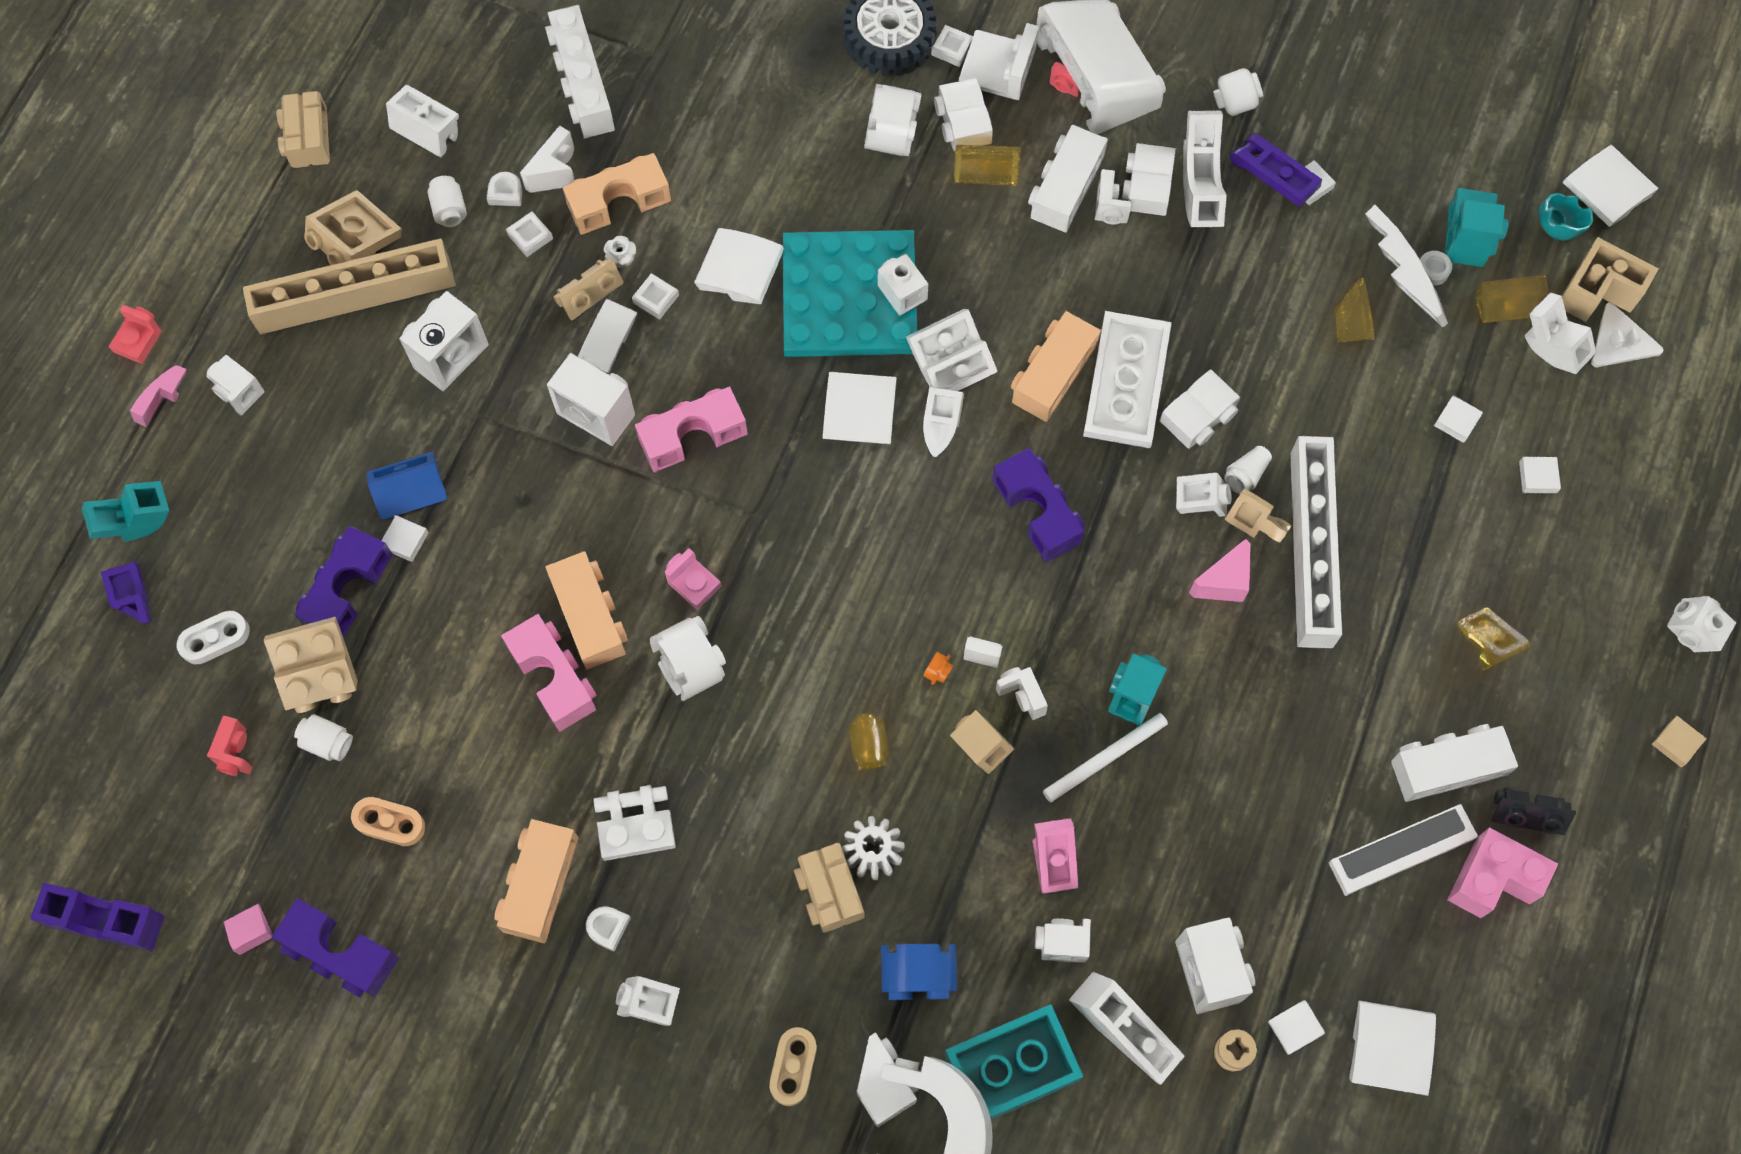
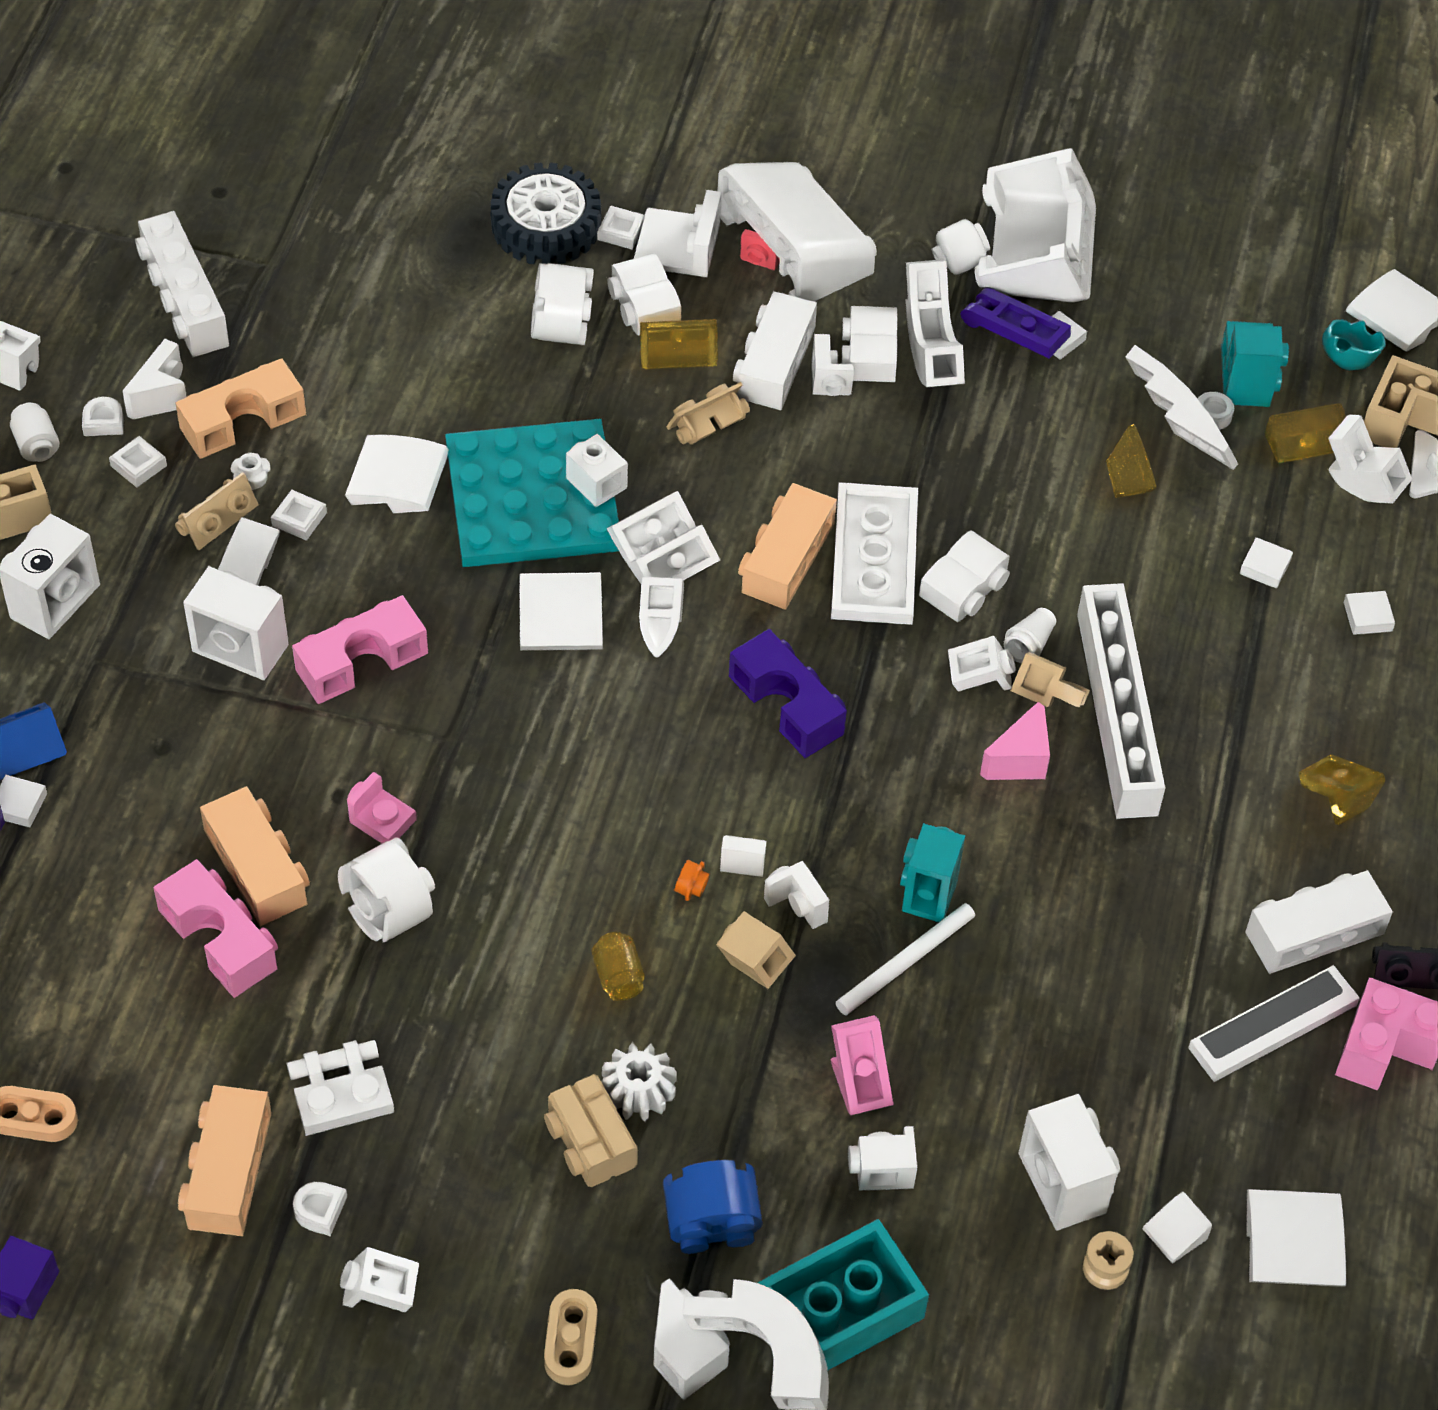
camera: 10 degrees left, 15 degrees down
white slope [1069,972,1184,1085] -> none
none -> tan hinge [666,382,750,444]
none -> white windscreen [975,148,1096,303]

